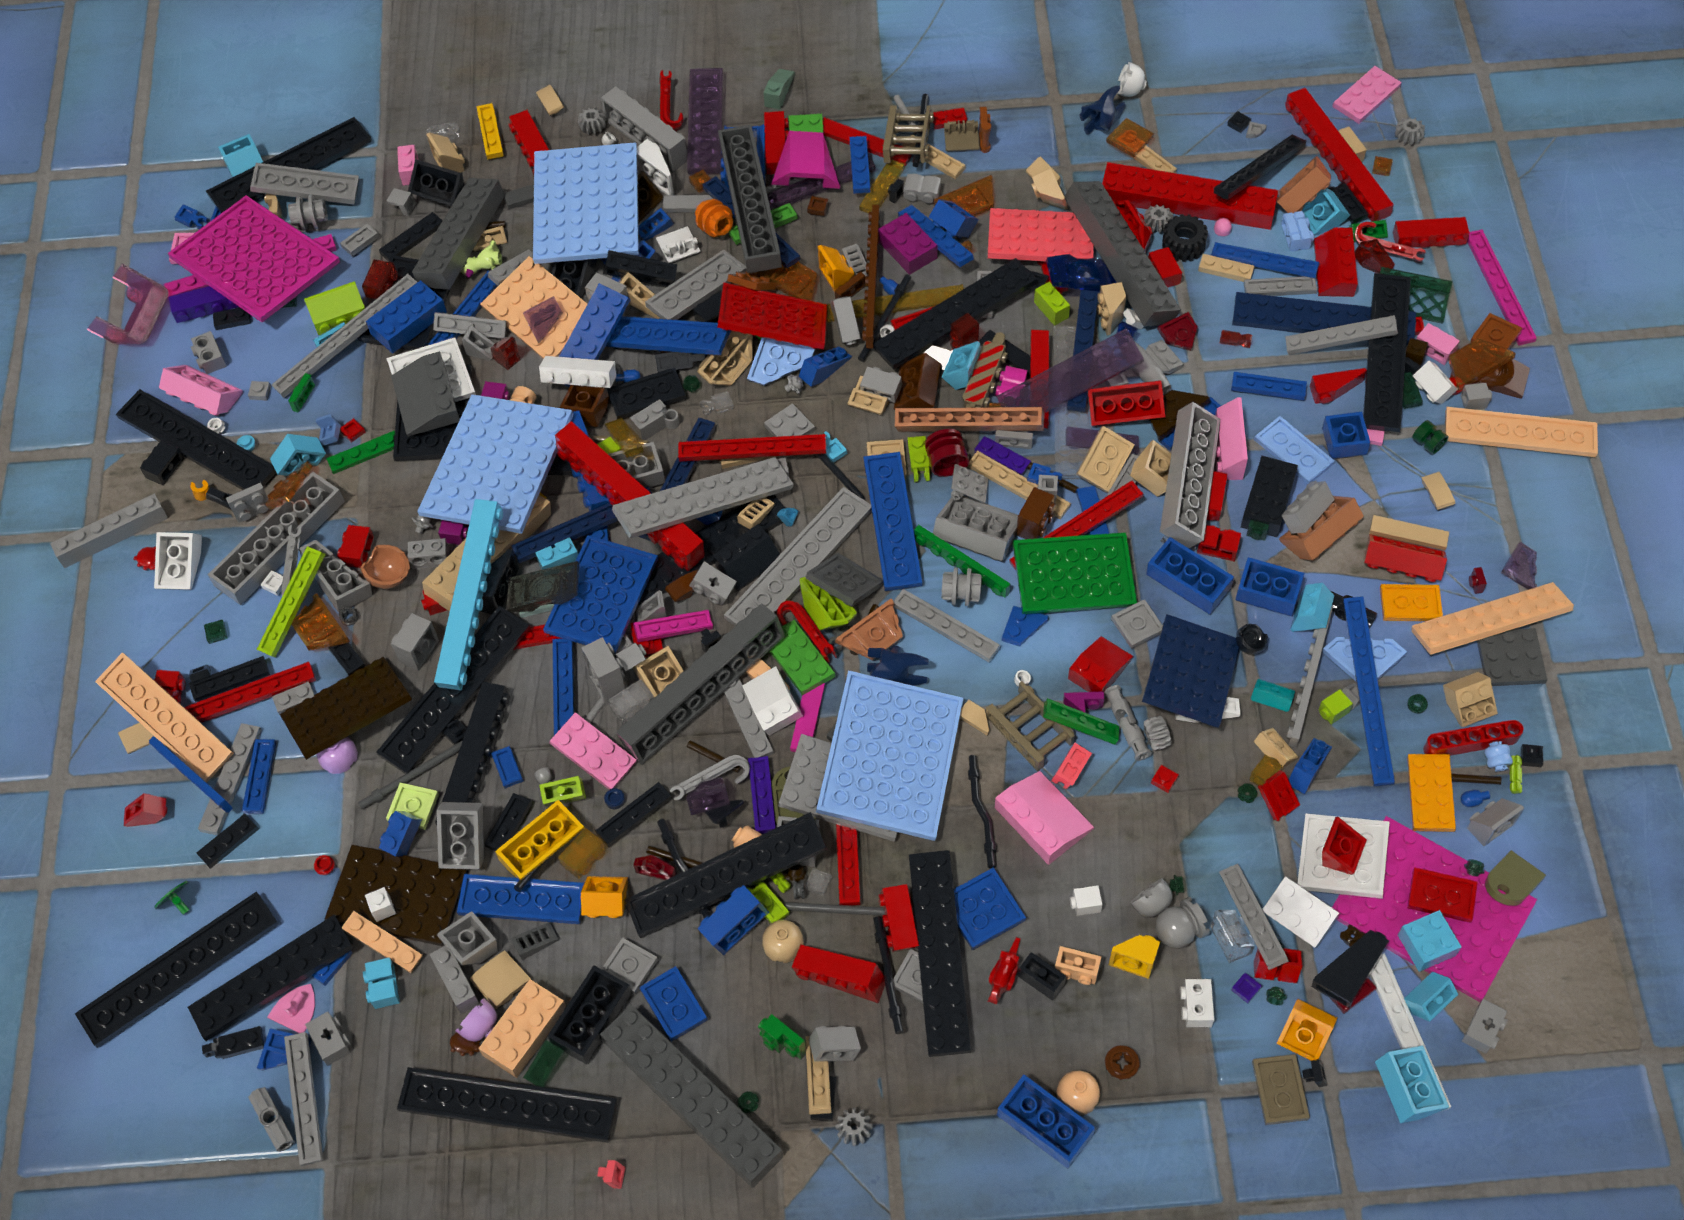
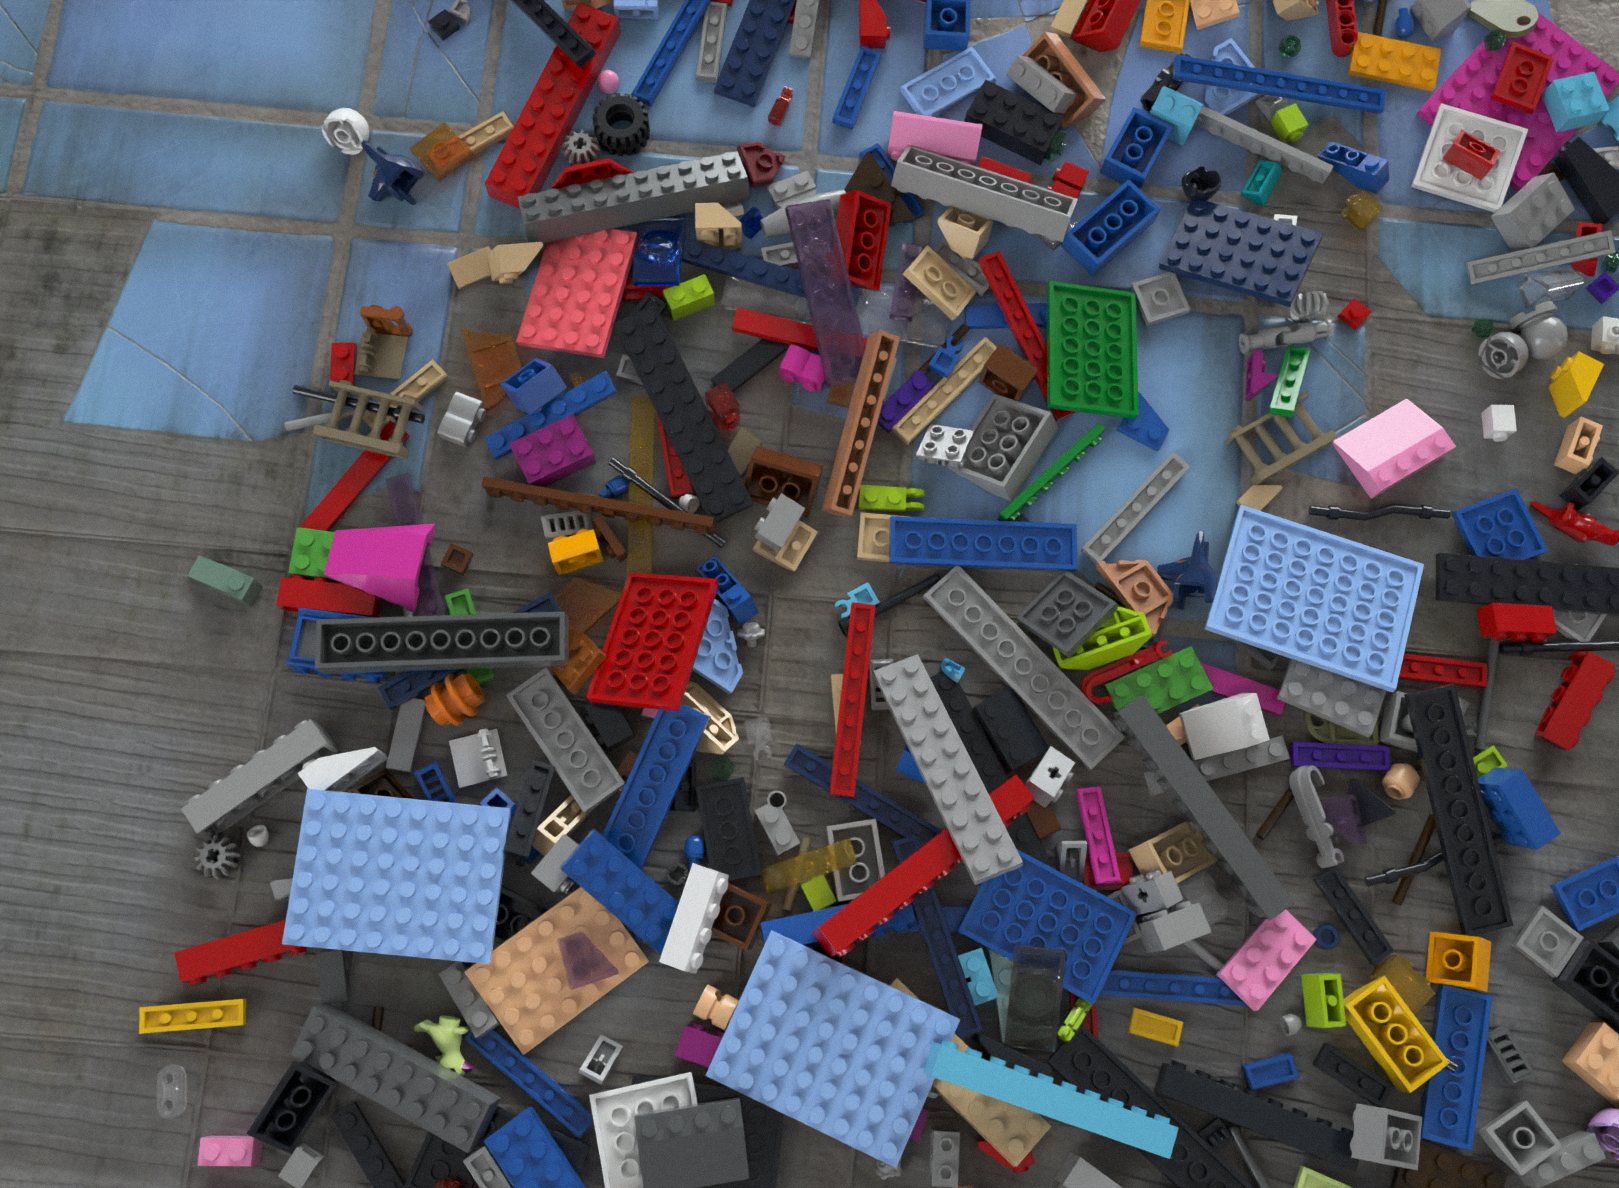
camera: 90 degrees left, 15 degrees up
tan slope [426,133,465,173] -> none
light grey plate [433,312,506,339] -> none
tan slope [470,950,531,1009] -> none
tan slope [473,226,507,252] -> none
clear red slope [490,337,521,370] -> none
tan slope [536,85,564,115] -> none
dark red plate [633,855,676,880] -> none
red piece [659,70,683,131] -> none
clear purple plate [687,68,723,174] -> none
clear orange plate [689,170,711,192] -> none
black tile [700,628,721,653] -> none
tan slope [737,497,775,529] -> none
tan cylinder [762,920,804,963] -> none
light grey plate [764,403,815,437] -> none
light grey slope [829,296,860,345] -> none
blue plate [850,136,870,194] -> none
clear yellow tile [859,159,905,213] -> none
black plate [888,179,904,204] -> none
dark red wheel [924,429,969,477] -> none
medium azure slope [942,341,980,390] -> none
light grey piece [942,567,982,607] -> none
dark tan hinge [962,332,1008,408] -> none
white hinge [1014,670,1031,687] -> none
light grey brick [1037,475,1058,503] -> none
coral hinge [1051,743,1092,789] -> none
red slope [1068,636,1134,692] -> none
red brick [1148,247,1182,287] -> none
tan plate [1198,254,1254,282] -> none
clear green plate [1238,783,1258,803] -> none
tan slope [1254,728,1298,770] -> none
red plate [1258,770,1300,821] -> none
none -> lime axle [1057,998,1092,1042]
none -> yellow tile [1127,1008,1183,1047]

